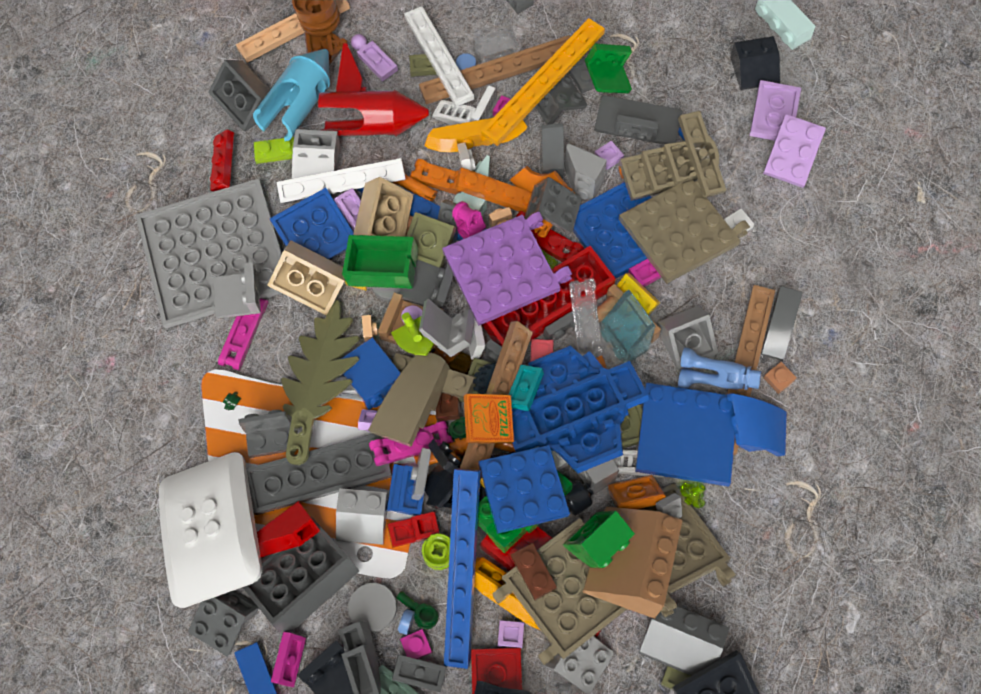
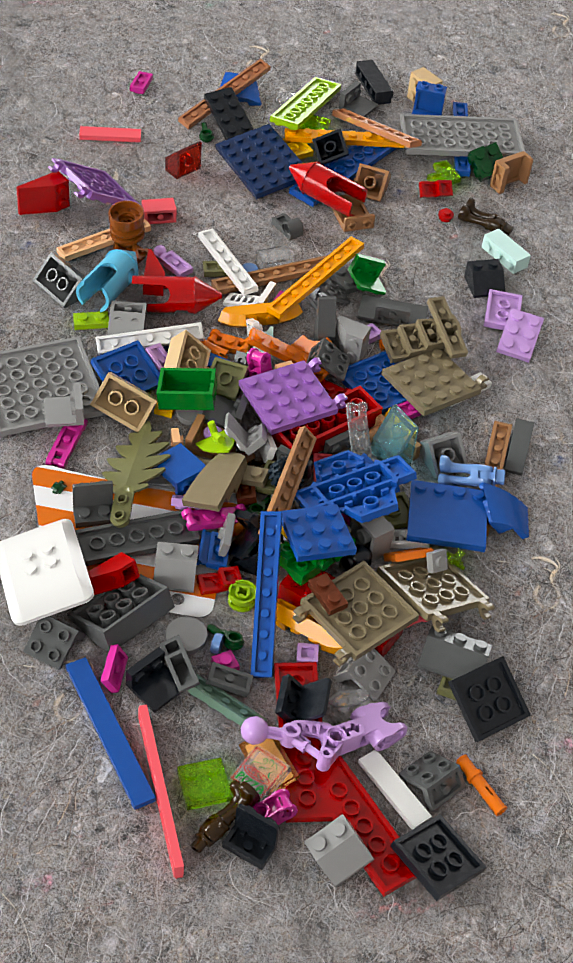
camera: 10 degrees left, 20 degrees down
red plate [210,129,234,192] -> none
orange tile [464,394,514,444] -> none
teal plate [508,365,544,411] -> none
green slope [562,511,635,568] -> none
medium nougat slope [583,507,683,619] -> none
nougat plate [763,362,797,394] -> none

